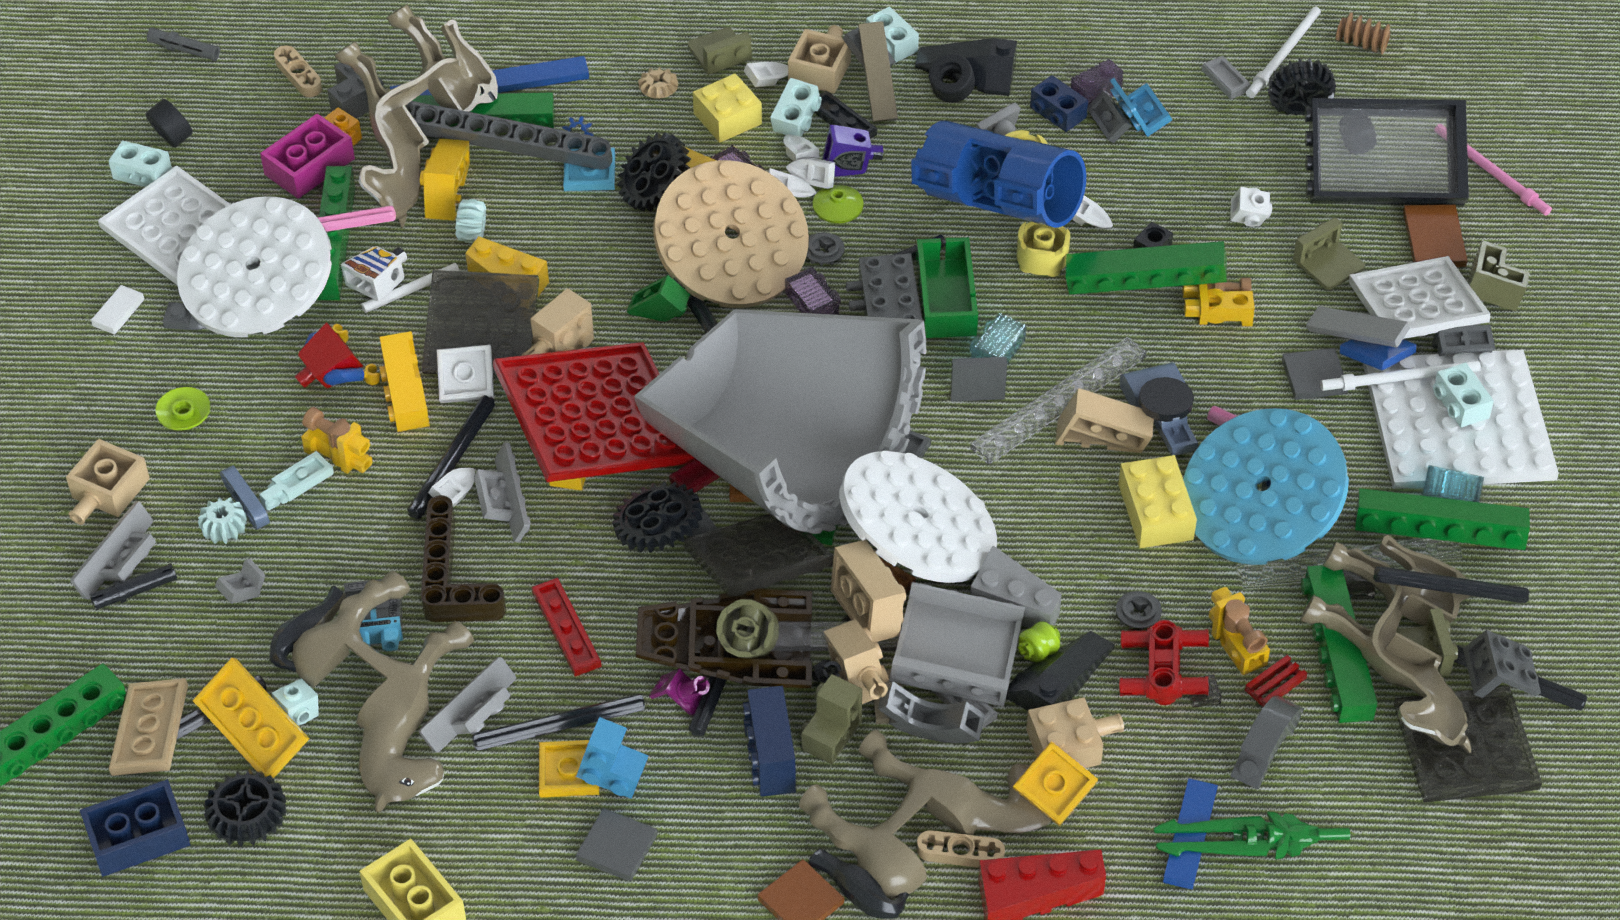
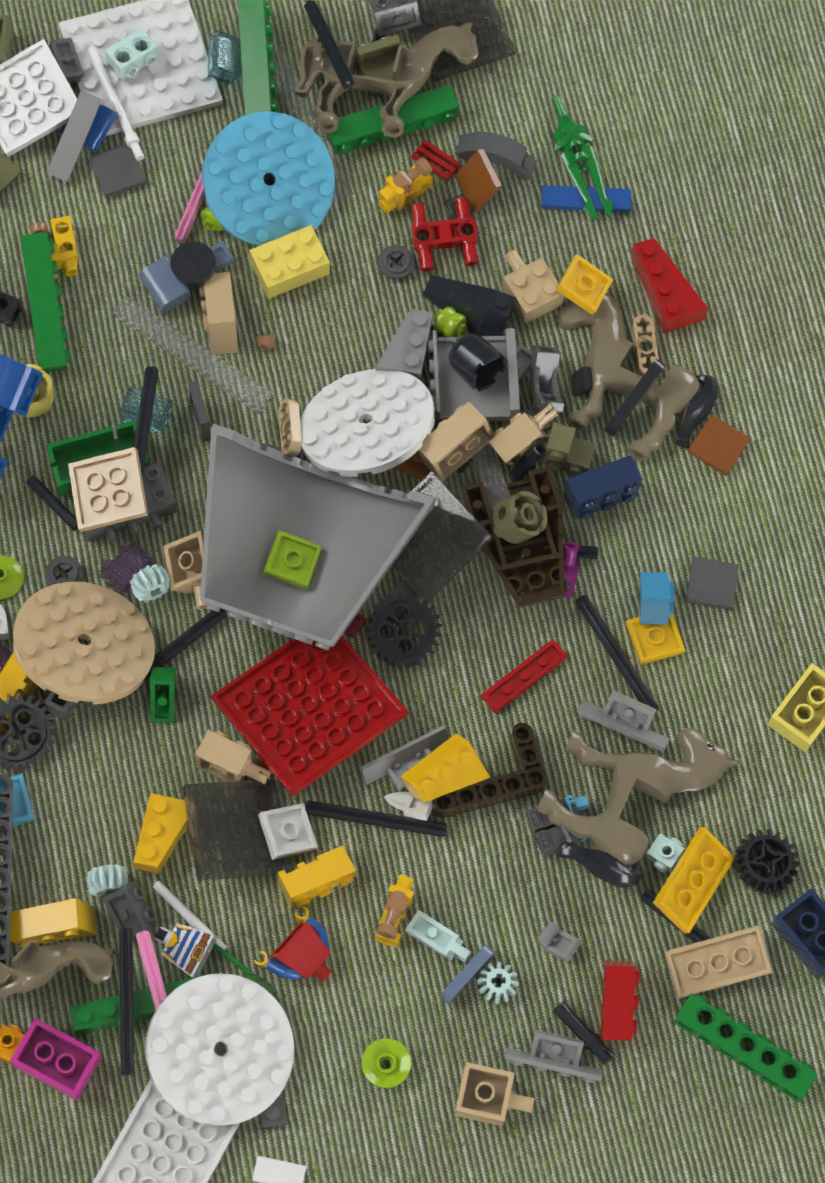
camera: 110 degrees left, 20 degrees up
none -> tan plate [68,447,148,532]
none -> dark grey bracket [102,880,156,937]
none -> black axle [119,927,134,1076]
none -> light aqua gear [130,564,171,603]
none -> black axle [133,366,159,478]
none -> green piece [213,943,278,996]
none -> medium nougat hinge [256,334,275,351]
none -> lime tile [263,530,322,590]
none -> tan beam [279,398,302,457]
none -> yellow wedge [400,734,490,803]
none -> black cylinder [449,333,507,391]
none -> dark orange tile [455,149,502,212]
none -> black tile [572,366,591,396]
none -> red wedge [600,960,640,1041]
none -> black beam [604,358,666,437]

